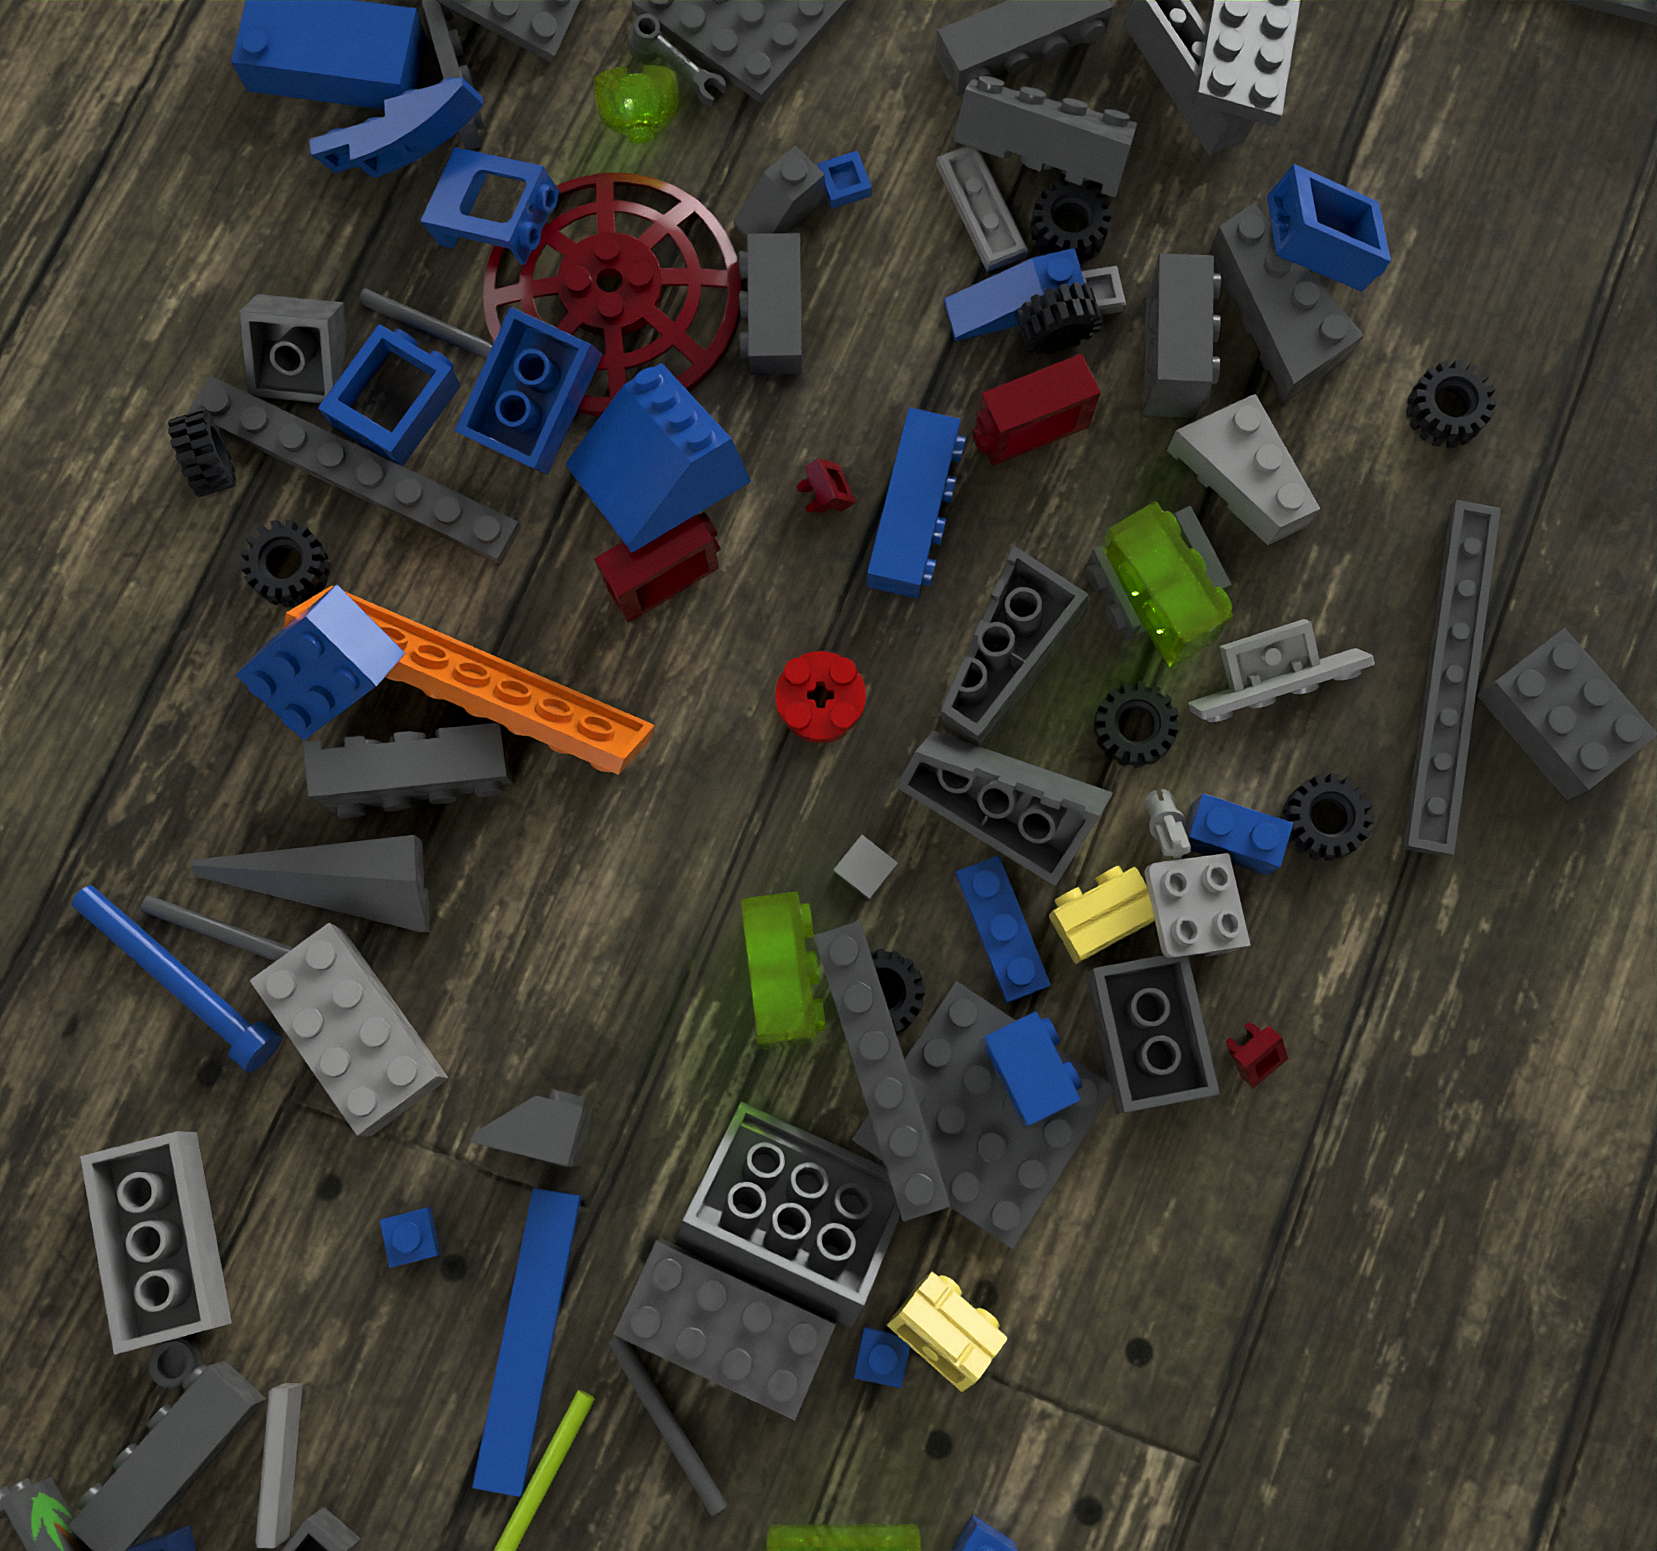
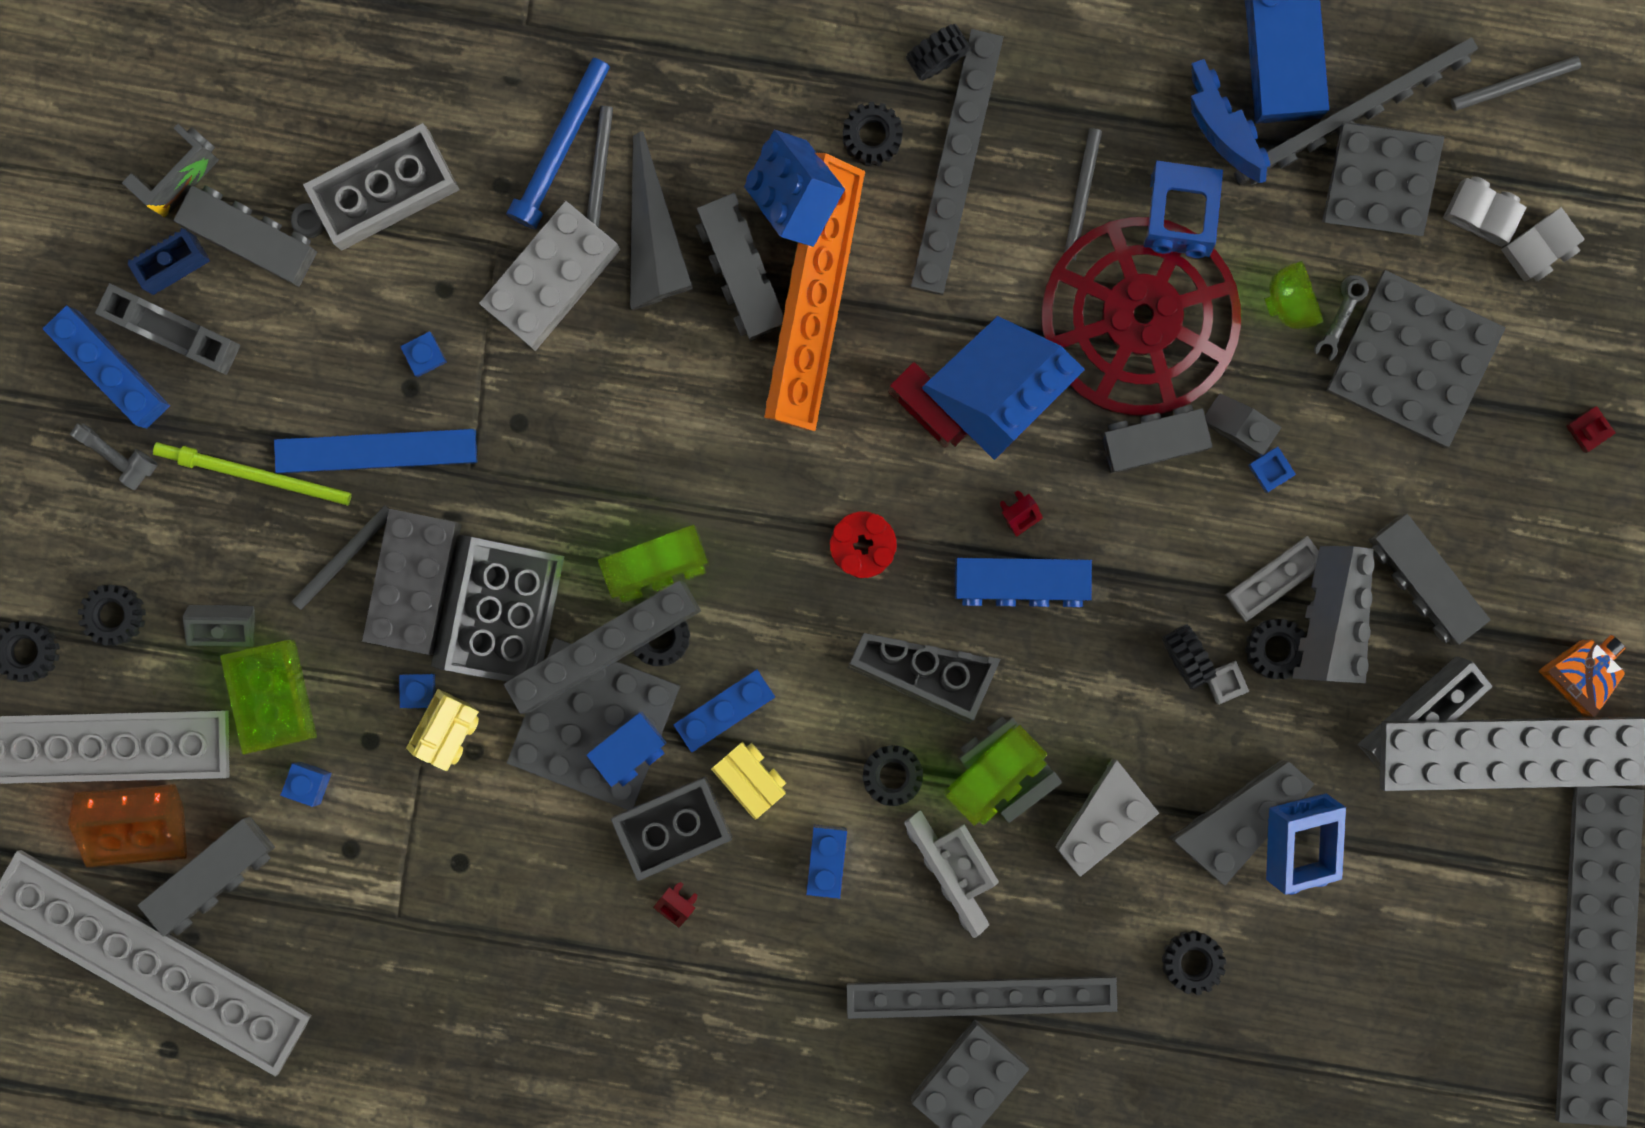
camera: 75 degrees right, 10 degrees up
dark grey slope [239,294,347,403] -> none
light grey tile [255,1383,303,1548] -> none
blue window [318,324,461,466] -> none
blue brick [454,307,603,475] -> none
dark grey slope [472,1089,596,1166] -> none
light grey tile [833,835,898,901] -> none
dark grey wedge [896,731,1113,886] -> none
blue slope [944,248,1085,341] -> none
dark red window [972,354,1101,466] -> none
dark grey brick [1143,253,1221,418] -> none
light grey axle [1144,789,1191,860] -> none
light grey bracket [1145,853,1251,959] -> none
black tyre [1282,773,1374,862] -> none

